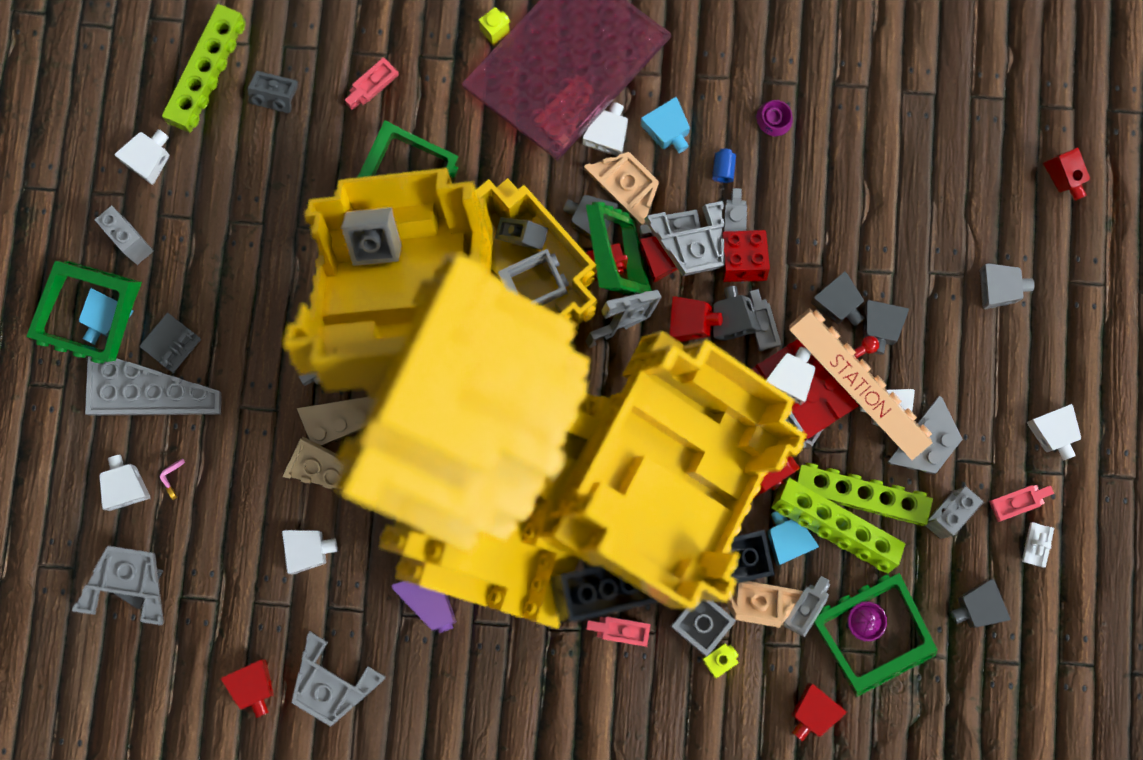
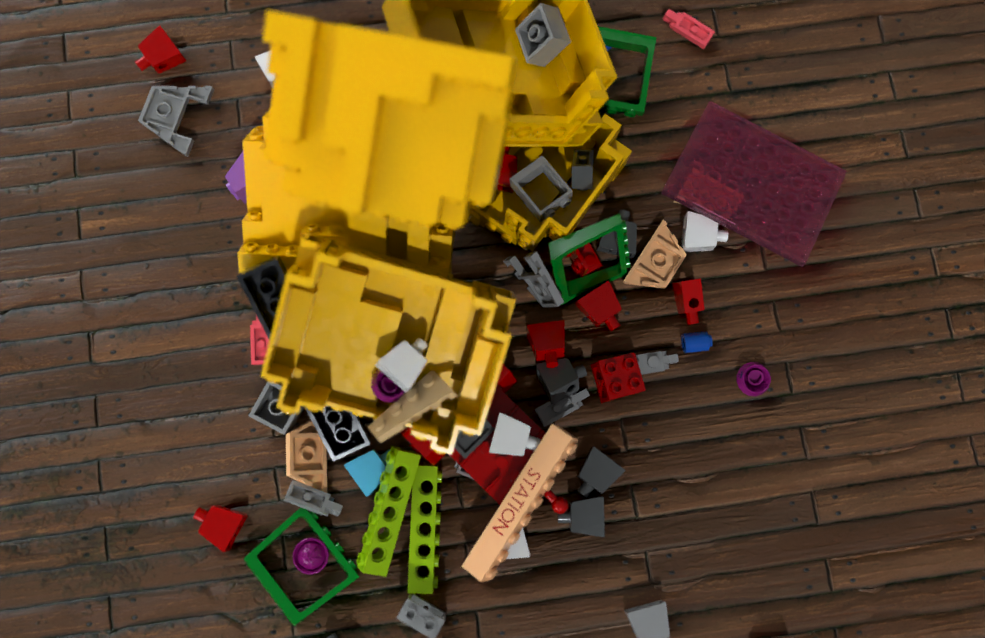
camera: 75 degrees right, 0 degrees up
neon yellow brick [479,7,510,45] -> none
light grey hinge [639,210,701,237] -> none
medium azure torso [640,97,690,153] -> none
light grey wing [644,201,725,276] -> none
neon yellow brick [702,643,739,678] -> none
light grey wing [887,396,962,474] -> none
none -> tan wing [368,369,457,443]
none -> magenta hat [371,369,406,403]
none -> white torso [375,338,428,392]
none -> red torso [672,278,705,325]

